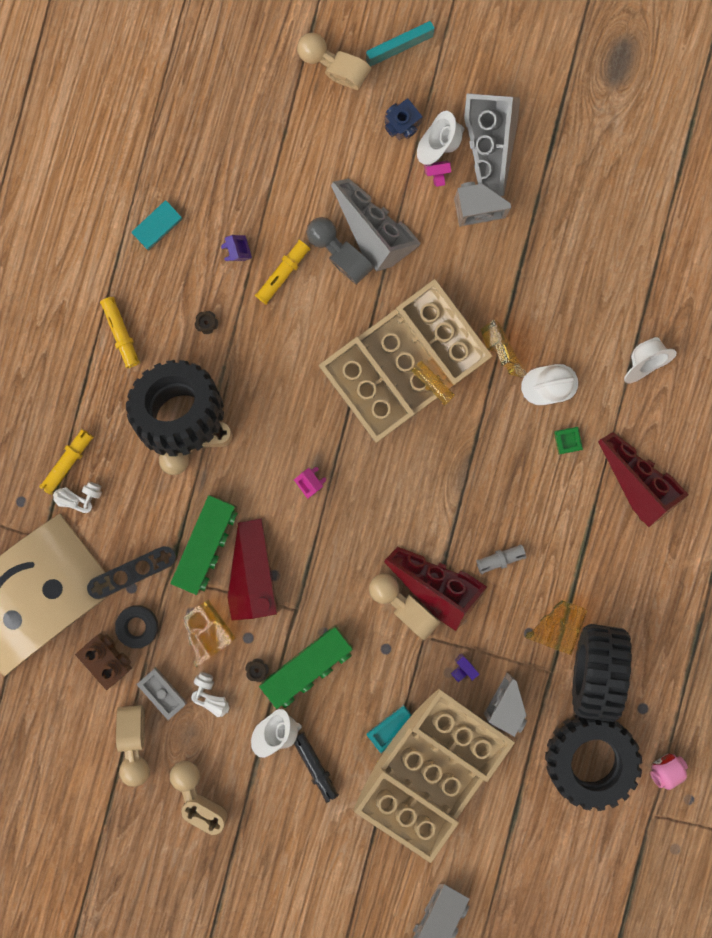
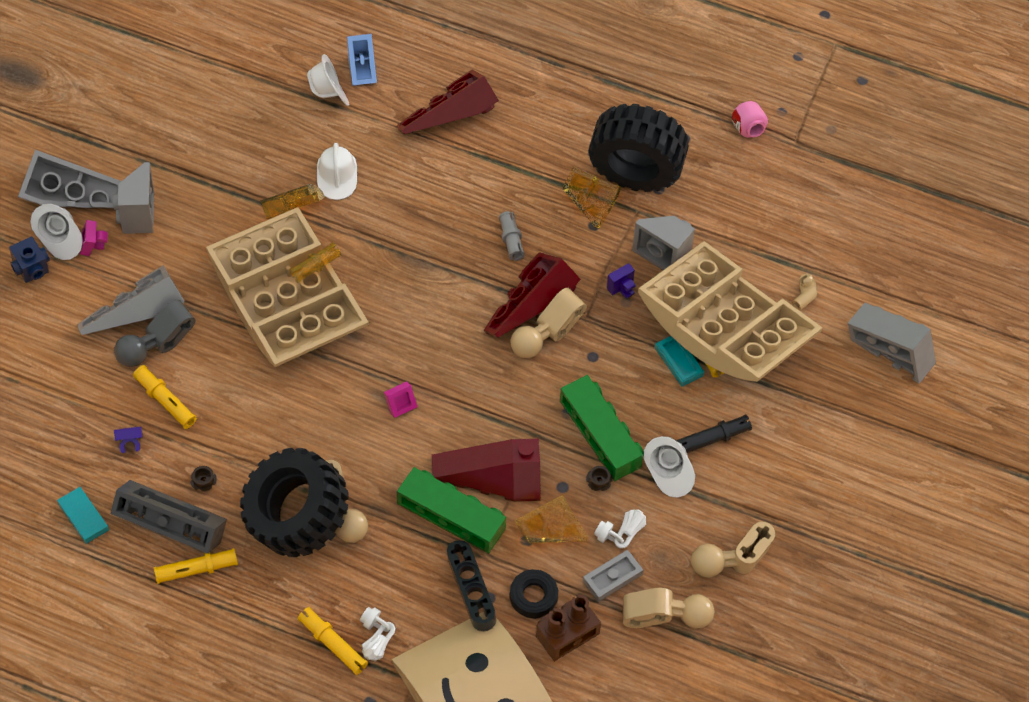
camera: 90 degrees left, 30 degrees down
black tyre [545,715,643,811] -> none
green tile [554,427,583,455] -> none
none -> dark grey brick [110,480,227,553]
none -> light blue slope [347,34,377,85]
none -> tan arm [792,273,817,311]

